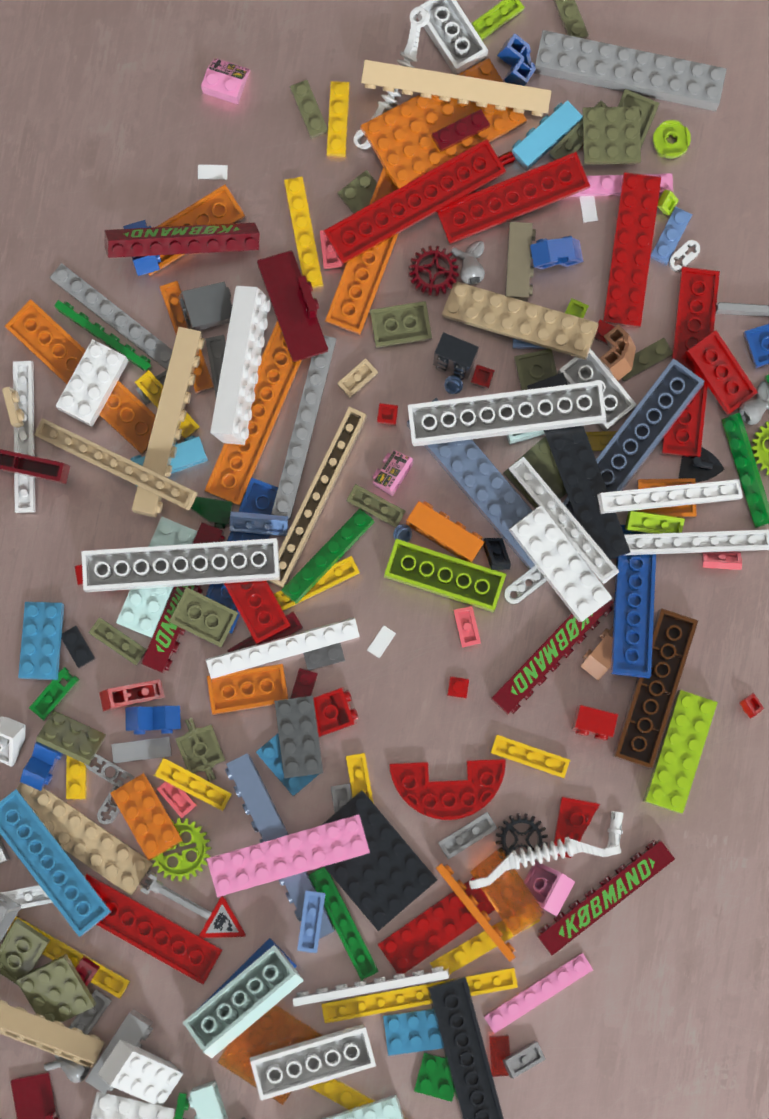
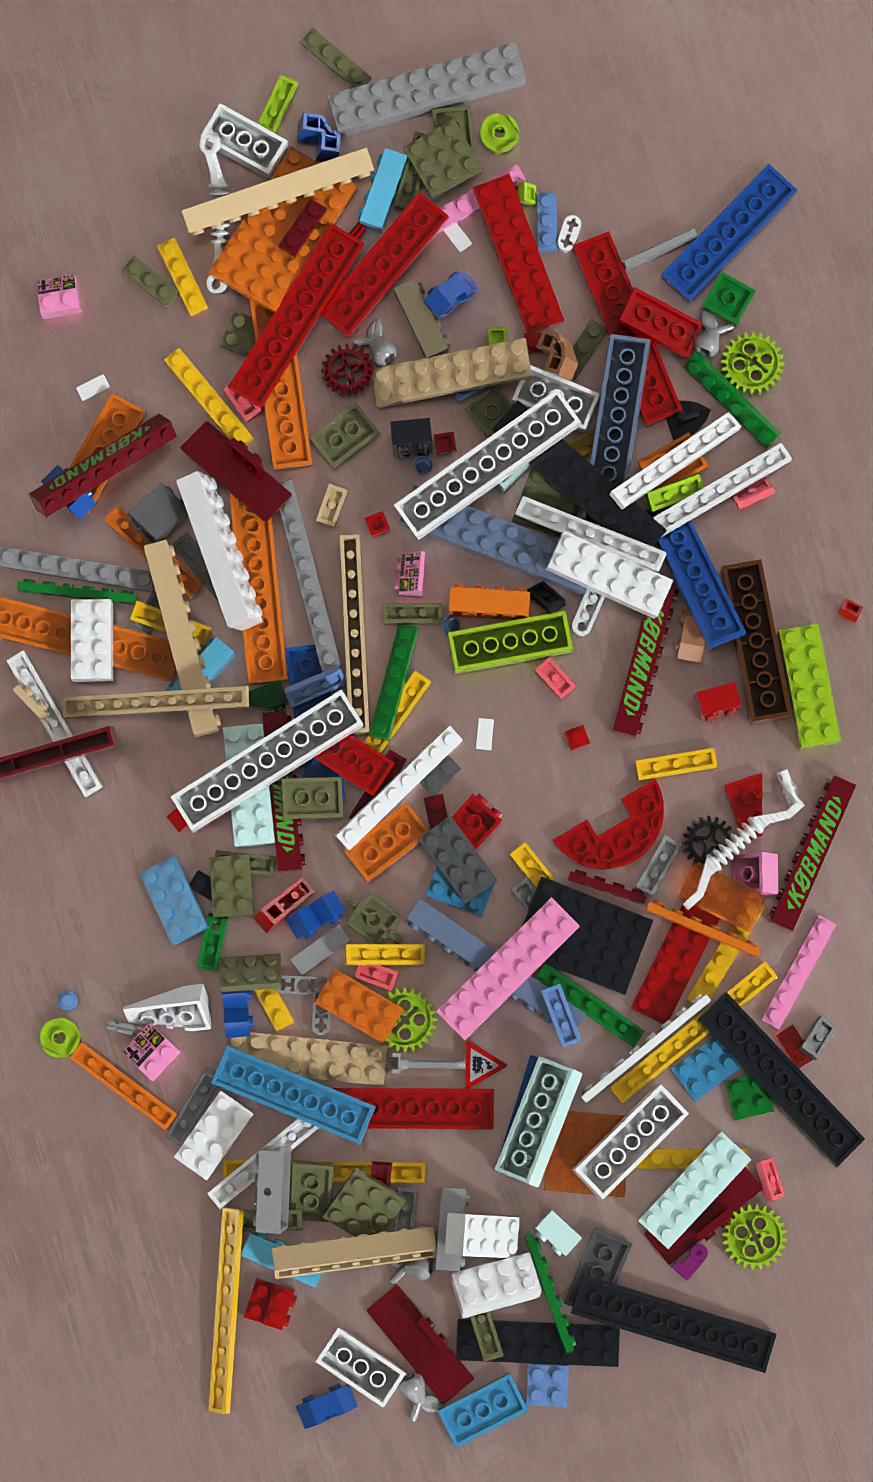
camera: 25 degrees left, 0 degrees up
none -> olive plate [209,854,254,918]
none -> dark red plate [568,869,647,905]

